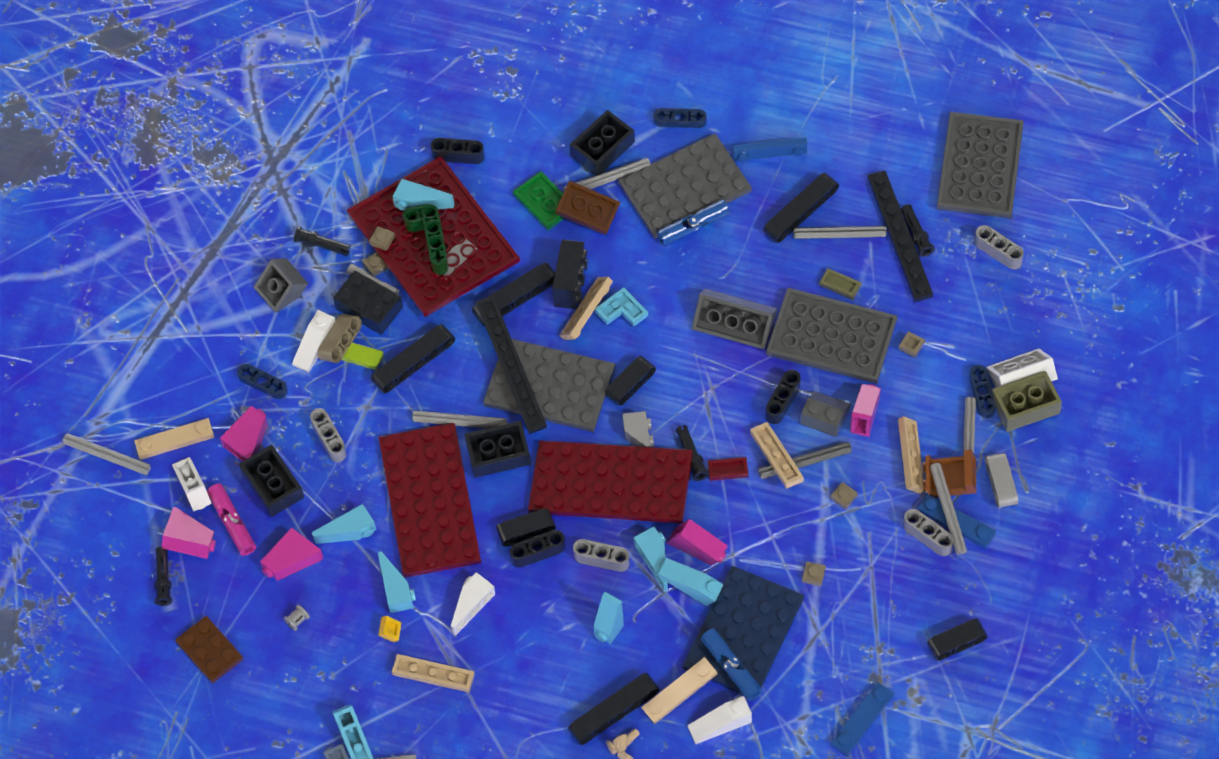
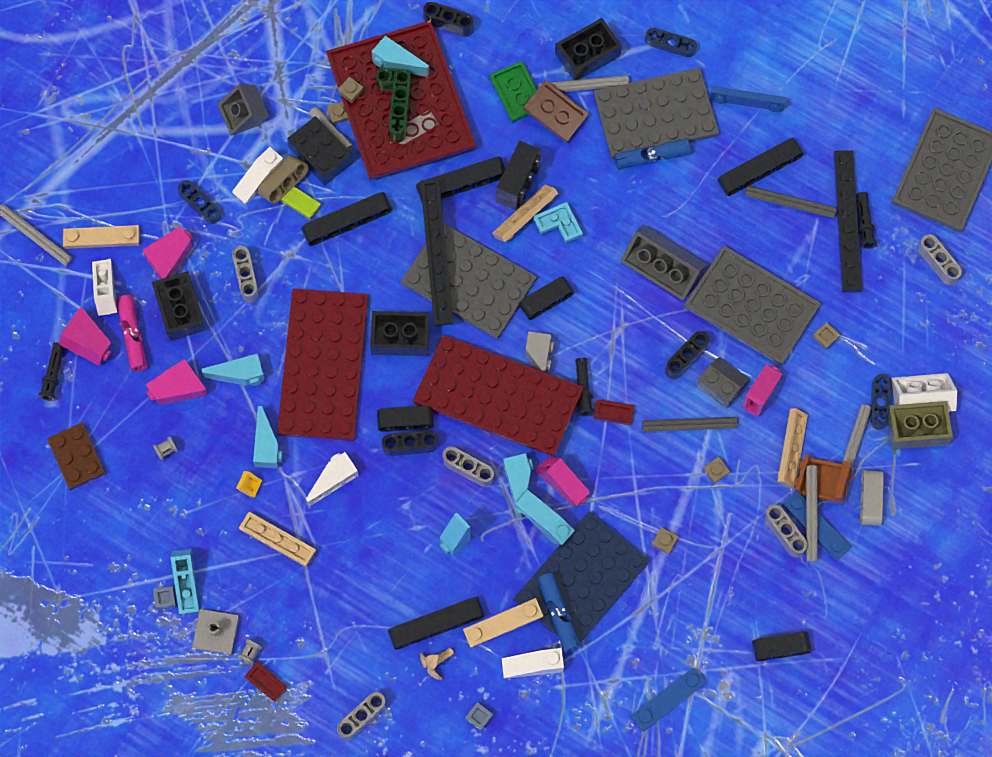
camera: 10 degrees right, 10 degrees up
black pin [294,226,351,256] -> none
light grey axle [412,410,507,428] -> none
tan plate [750,422,804,489] -> none
olive tile [819,268,862,300] -> none

